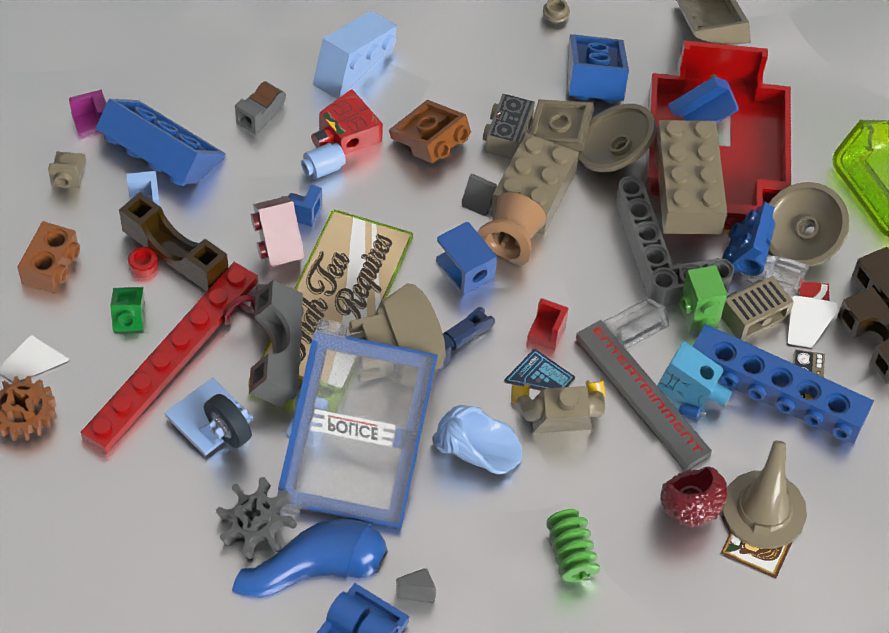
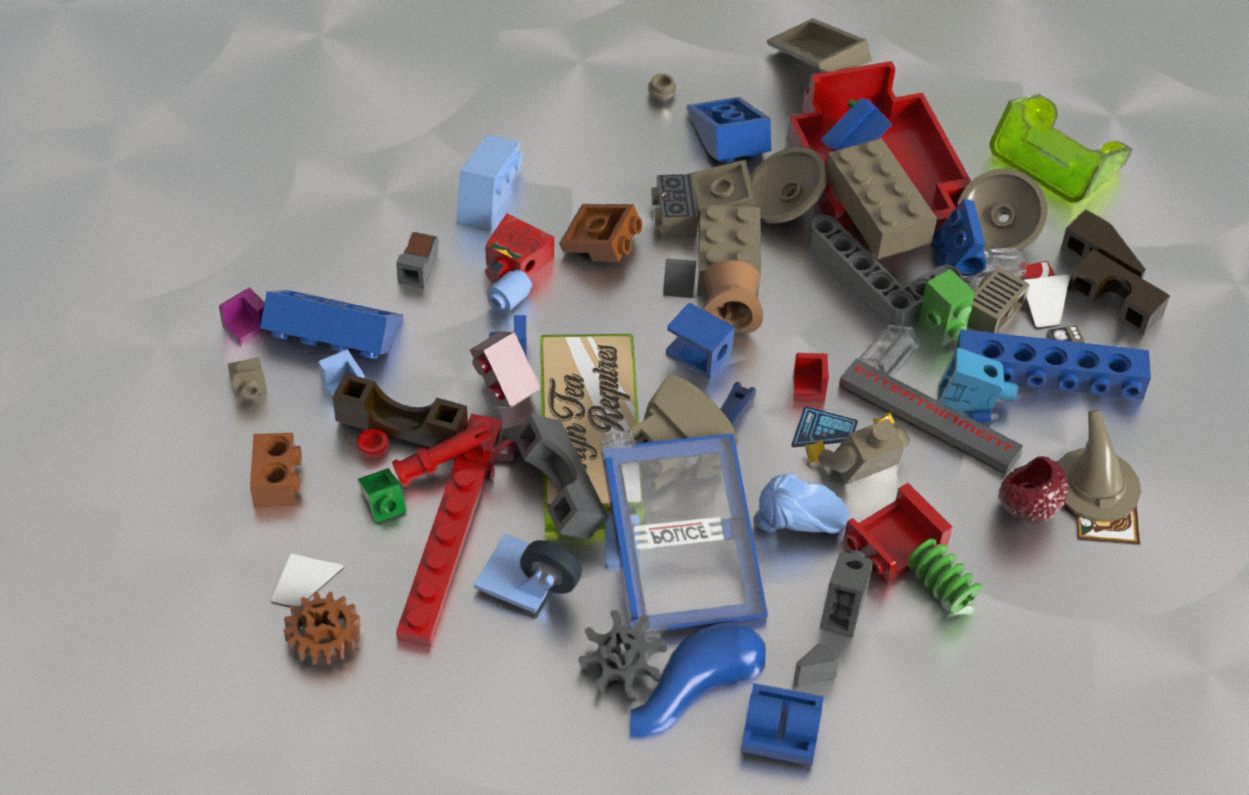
camera: 20 degrees left, 5 degrees down
none -> red pin [392,420,492,488]
none -> dark grey torso [820,551,873,637]
none -> red panel [843,483,953,585]

